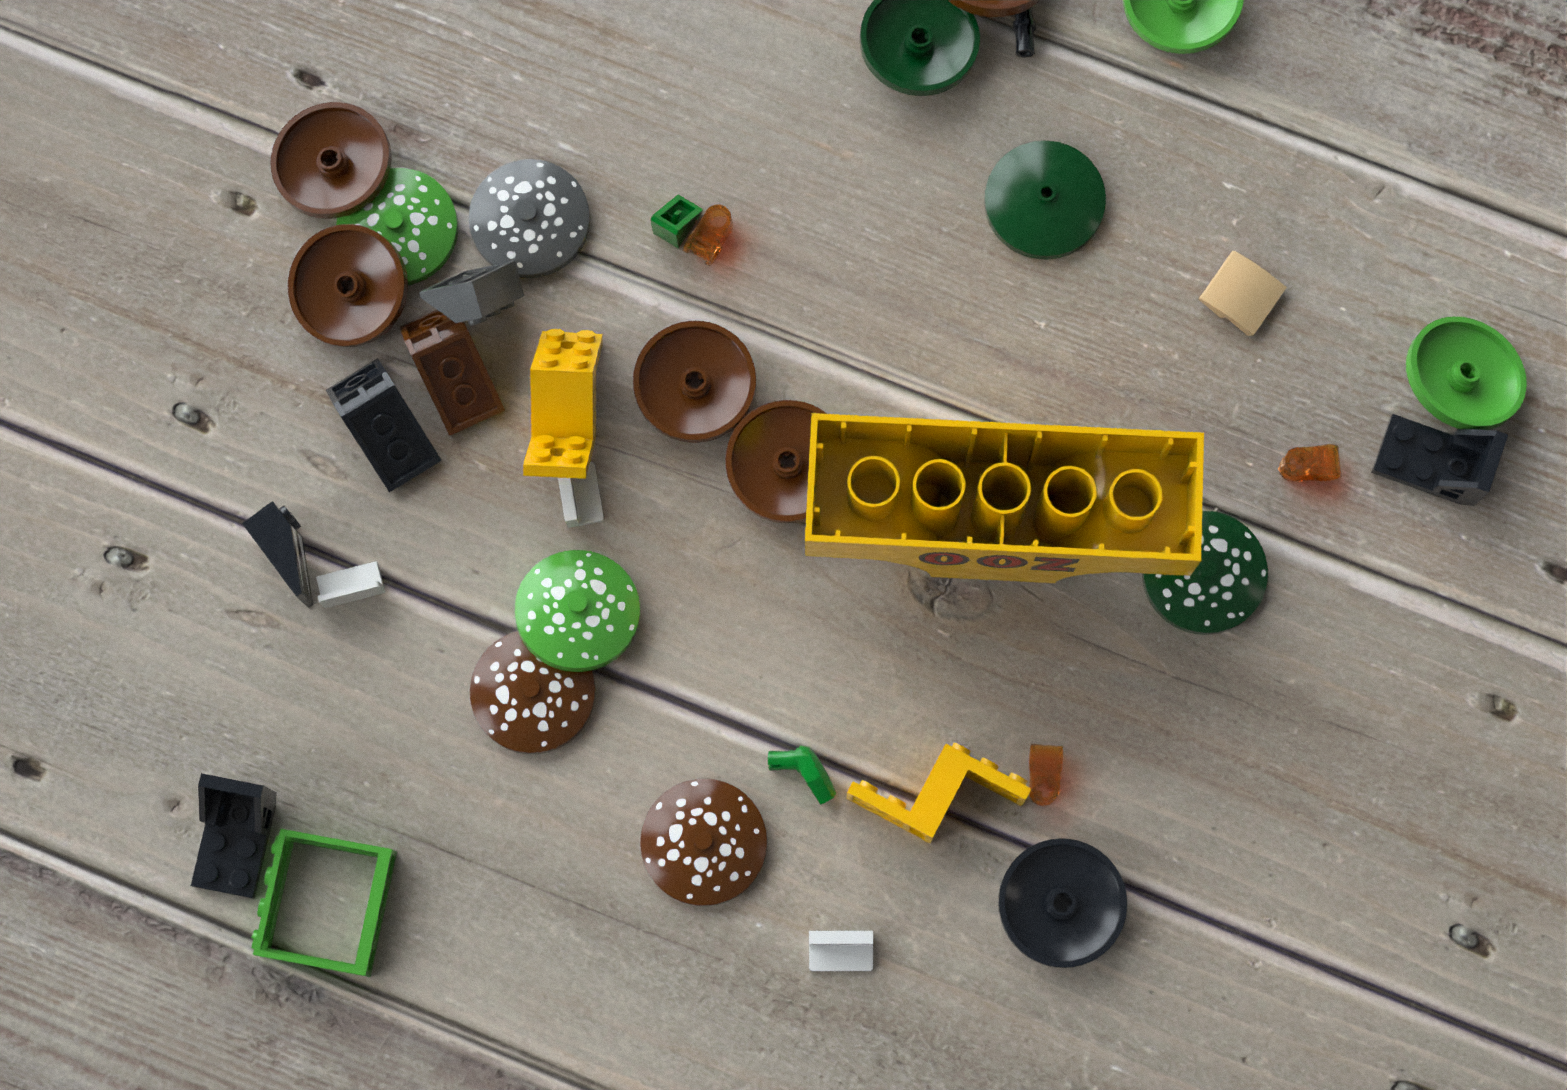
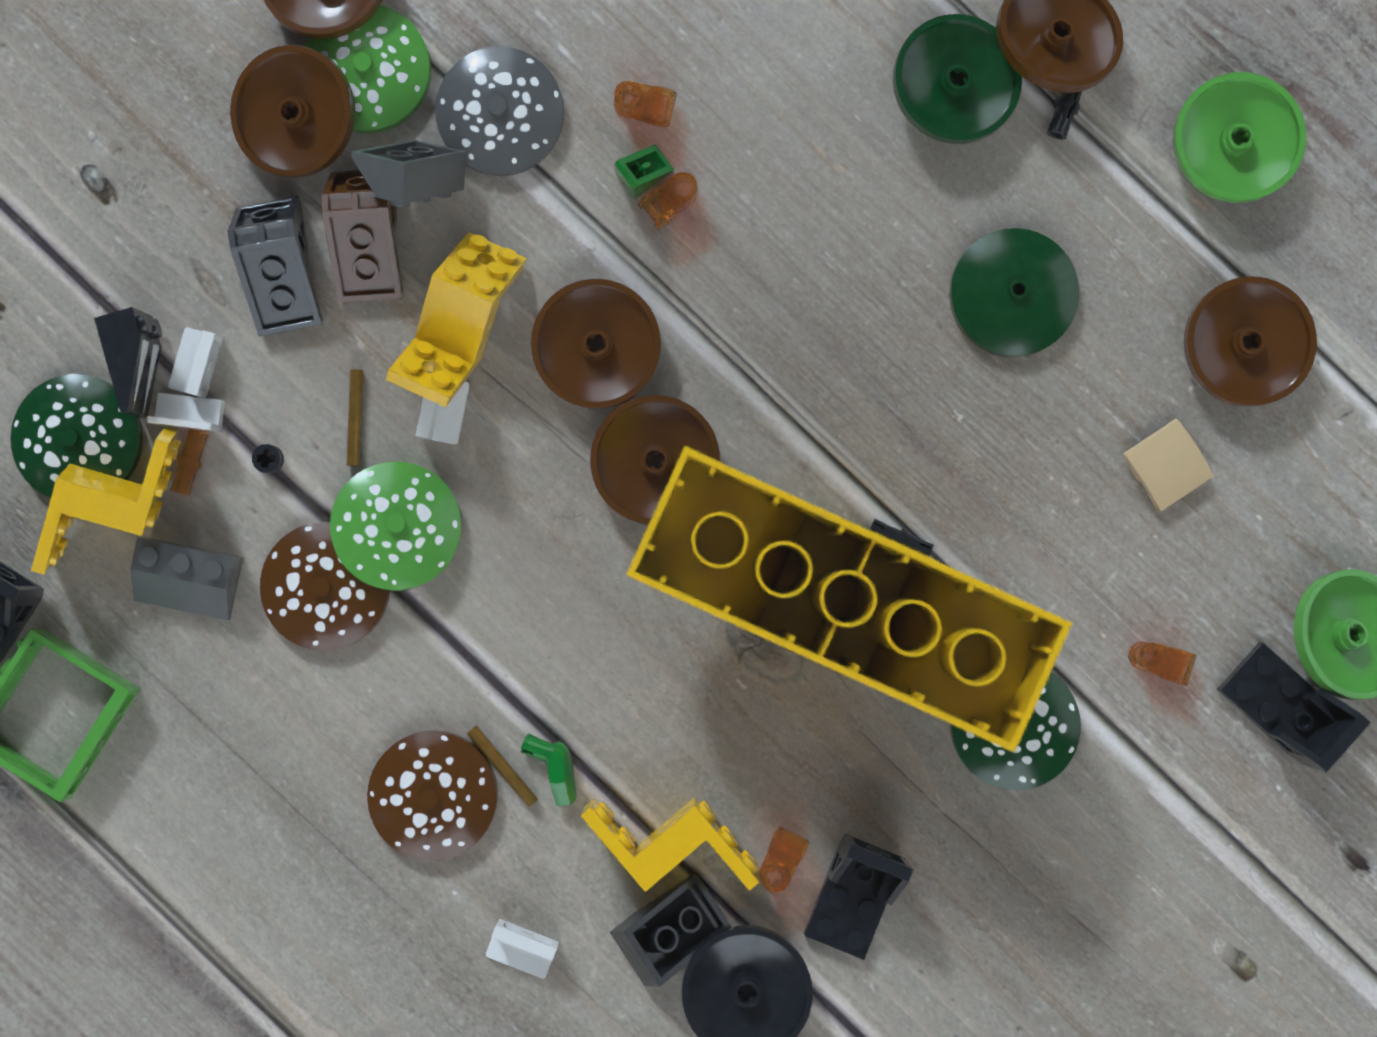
camera: 15 degrees right, 10 degrees up
none -> dark green dish [10,374,143,498]
none -> yellow bracket [31,426,181,575]
none -> dark grey slope [130,537,243,620]
none -> white panel [168,327,224,398]
none -> clear orange pin [170,429,209,496]
none -> black bush [252,444,284,474]
none -> pearl gold bar [346,369,363,466]
none -> pearl gold bar [466,725,538,807]
none -> black slope [610,873,732,987]
none -> clear orange piece [614,81,677,127]
none -> black bracket [803,833,914,960]
none -> reddish brown dish [1184,276,1317,407]

